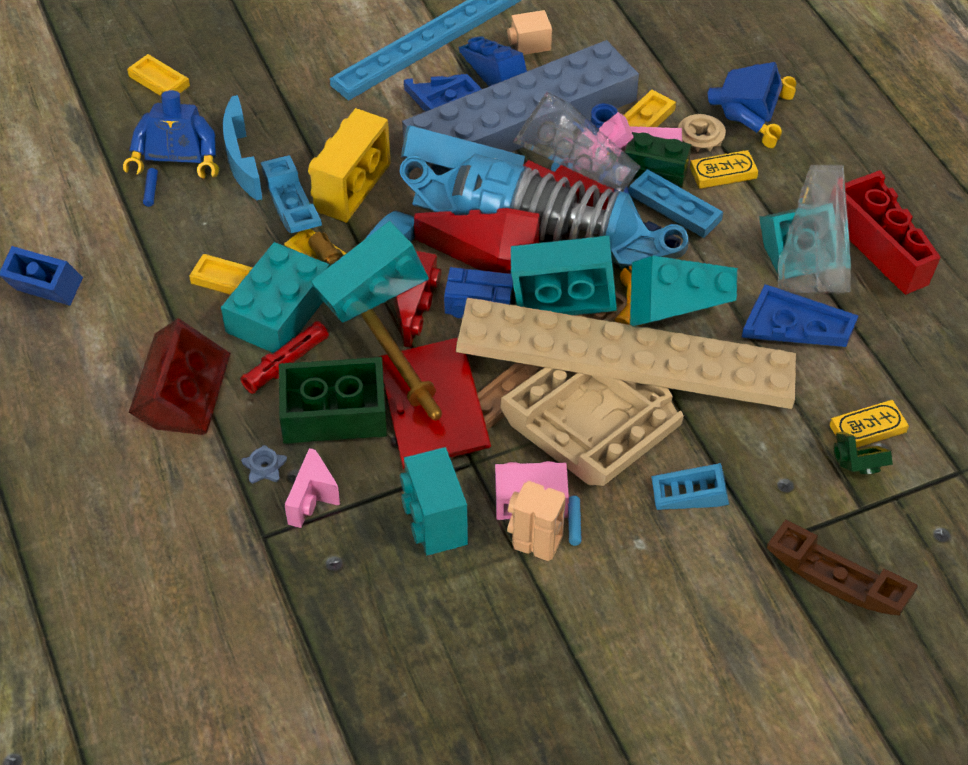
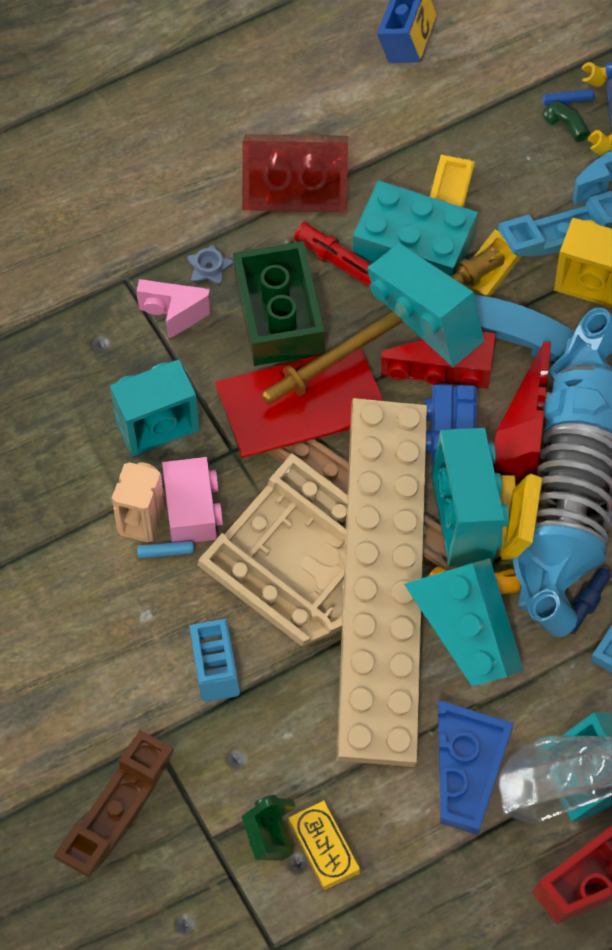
camera: 85 degrees right, 10 degrees up
none -> yellow tile [503,474,542,559]
none -> dark green arm [542,101,590,142]

